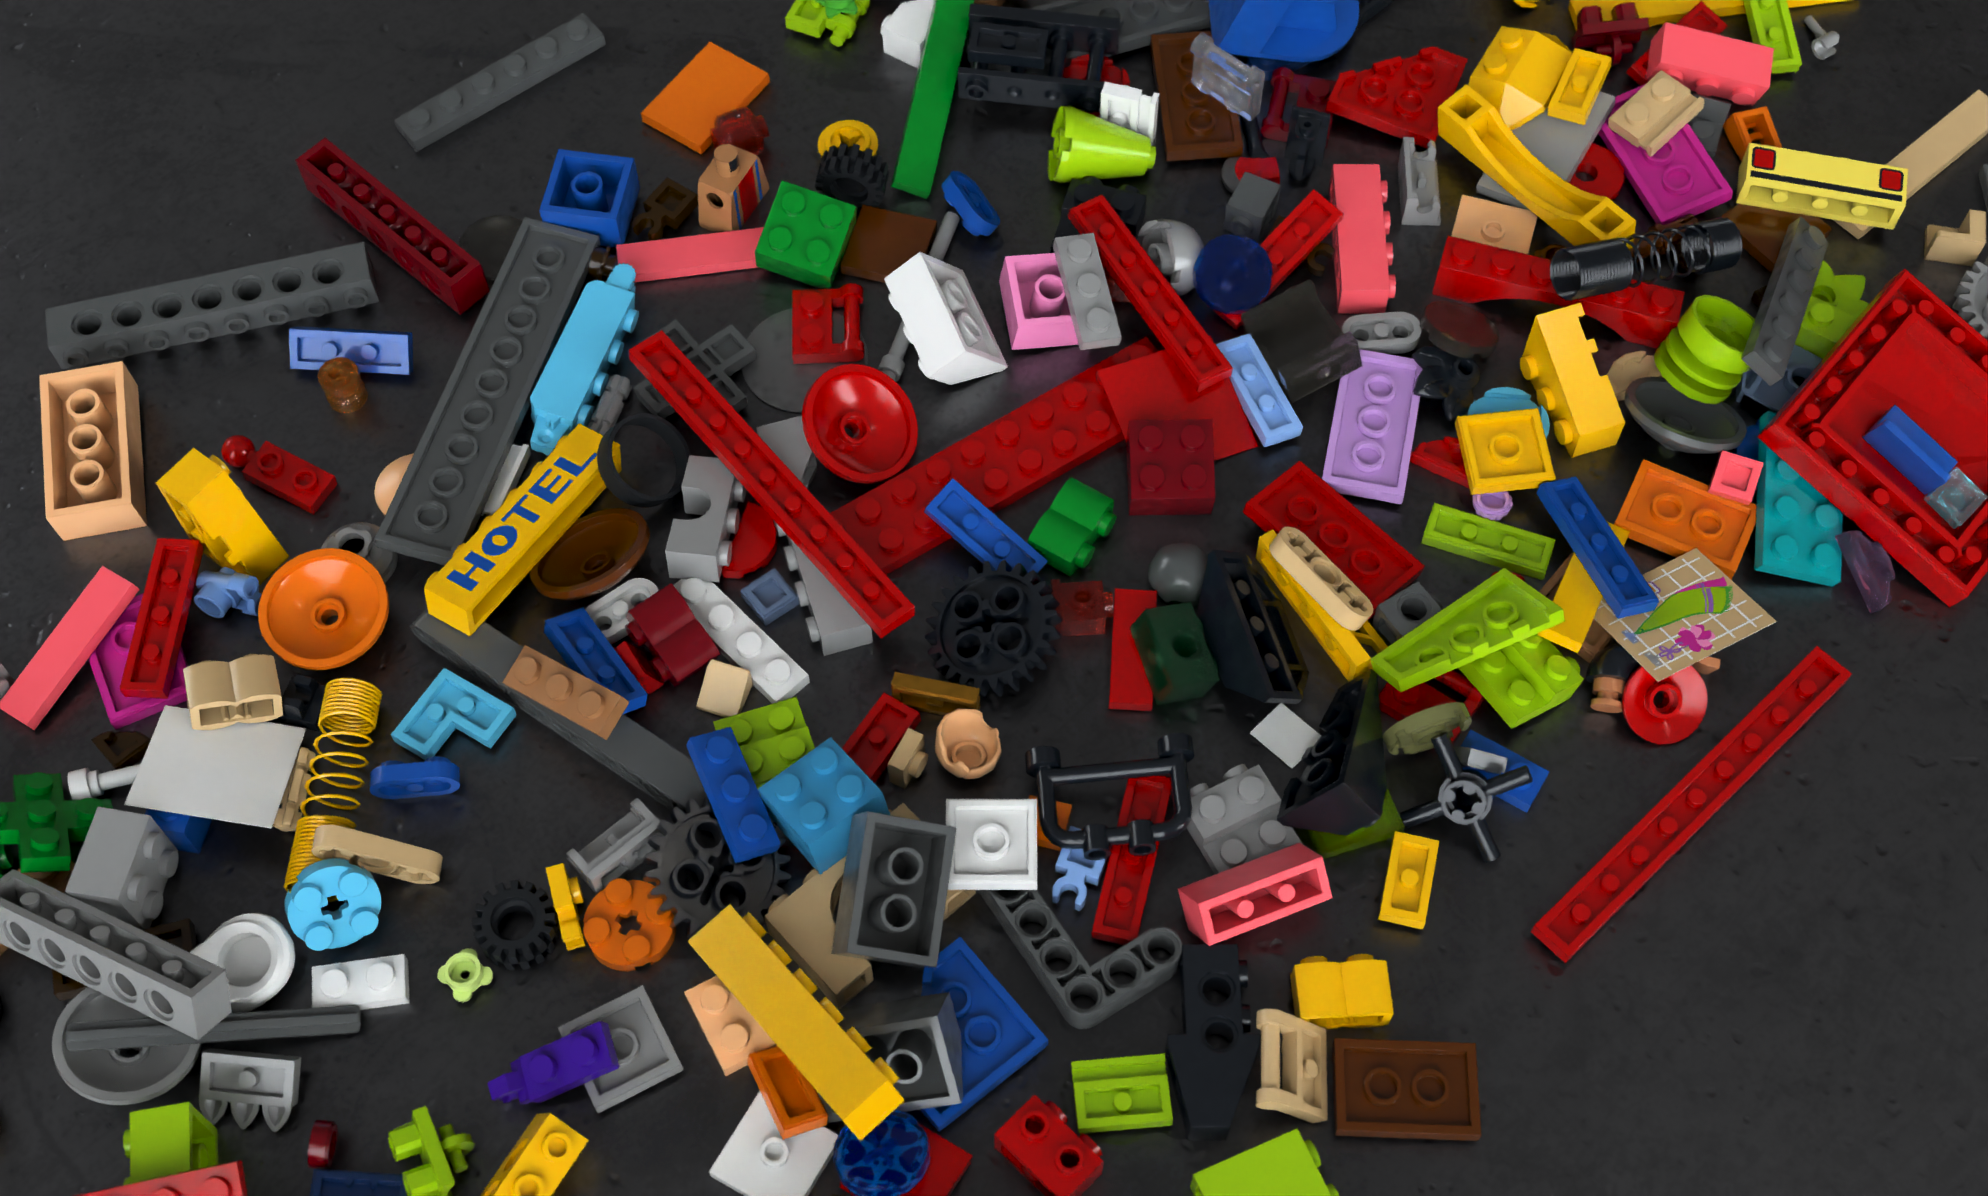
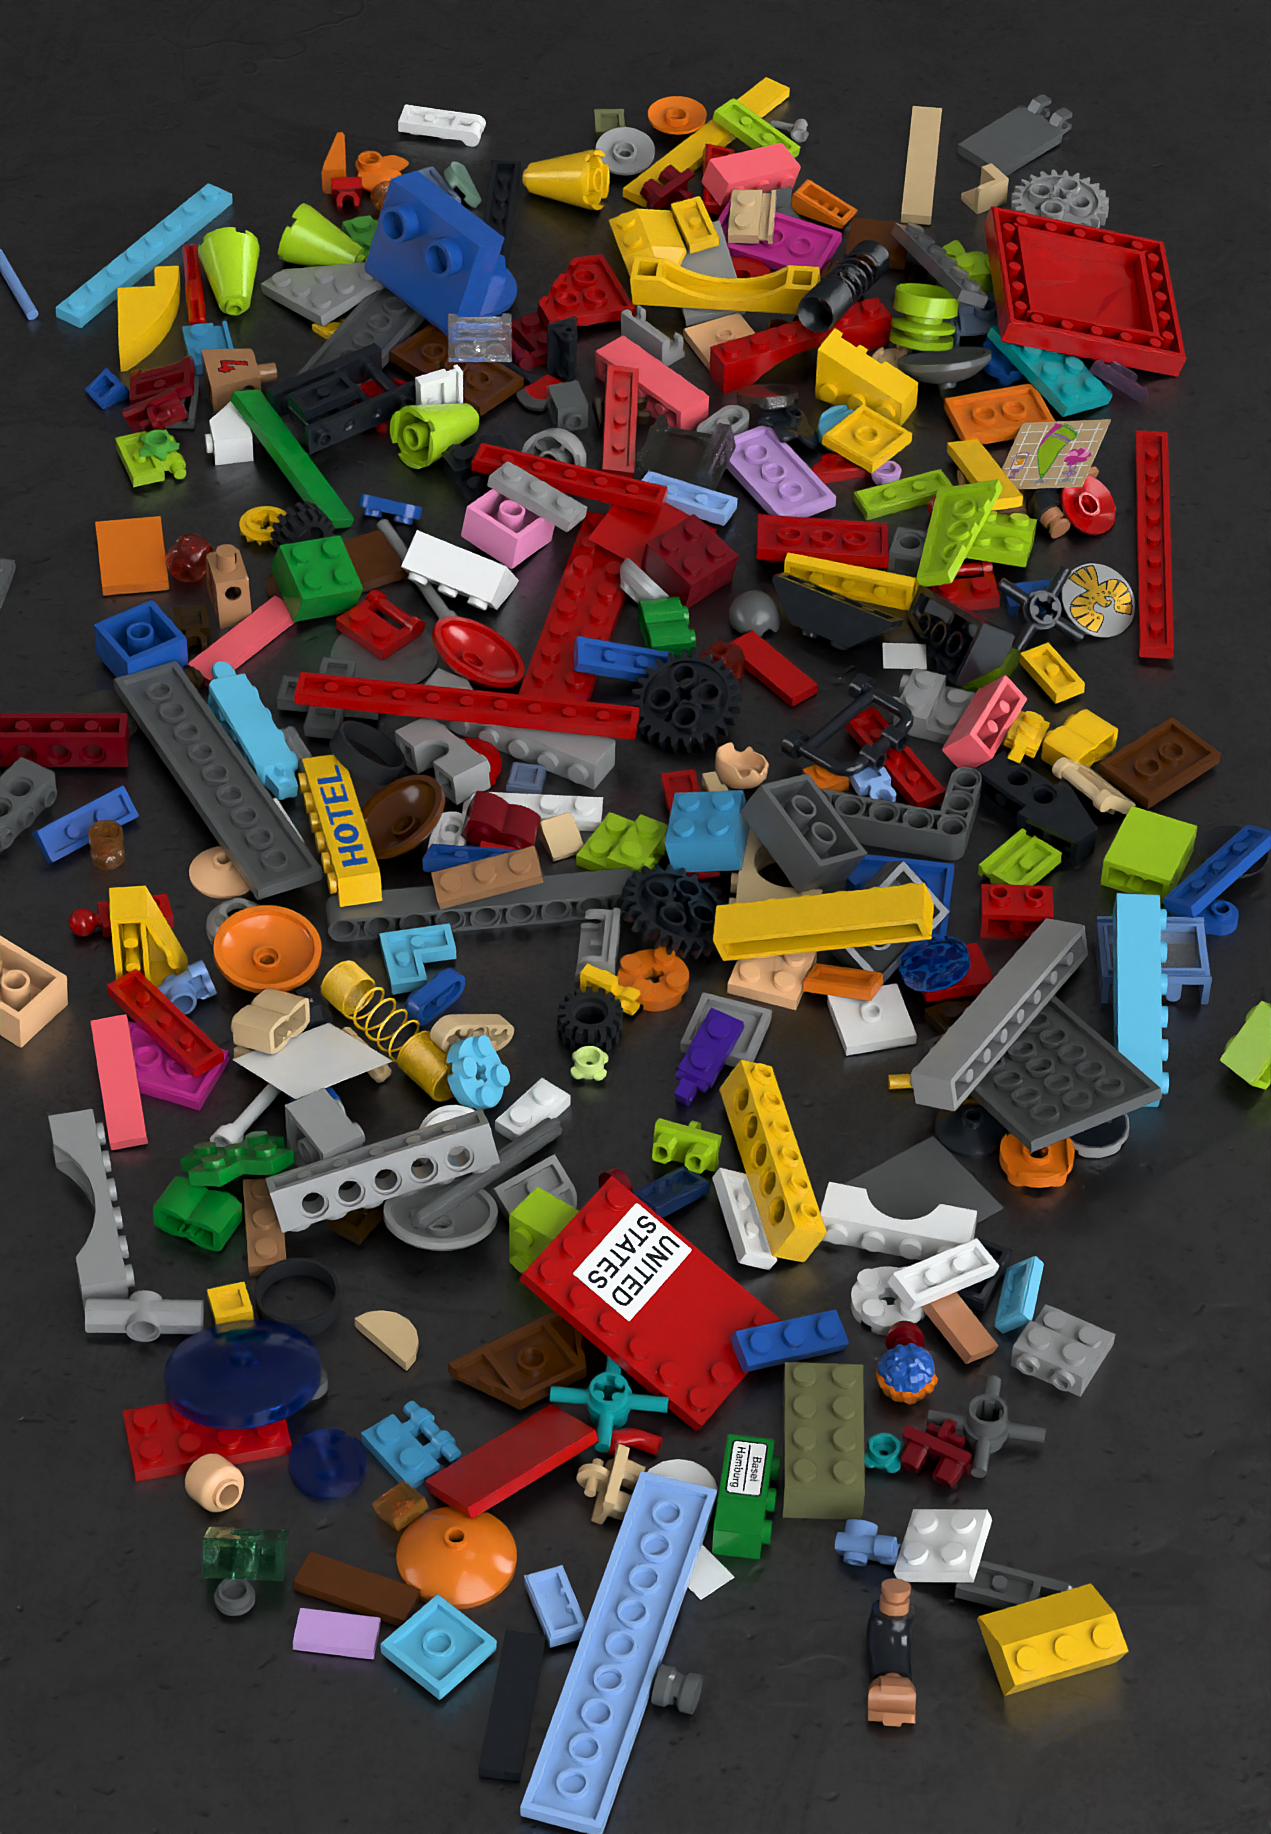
camera: 45 degrees left, 15 degrees down
dark brown tile [91,731,151,769] -> none
blue plate [686,727,781,864] -> none
pearl gold tile [891,672,980,715] -> none
white plate [946,799,1037,890] -> none
clear green brick [1130,602,1220,705] -> none
clear blue tile [1193,234,1273,314] -> none
tan beam [1269,527,1373,631] -> none
olive tile [1382,702,1472,755] -> none
tile [1453,746,1508,775] -> none
blue tile [1536,476,1659,619] -> none
coral tile [1707,450,1764,505] -> none
light yellow brick [1736,142,1908,230] -> none
blue panel [1862,405,1958,495] -> none
clear light blue plate [1924,467,1988,529] -> none
none -> light grey piece [620,557,670,604]
none -> yellow hinge [1003,711,1050,763]
none -> shield [1061,563,1135,638]

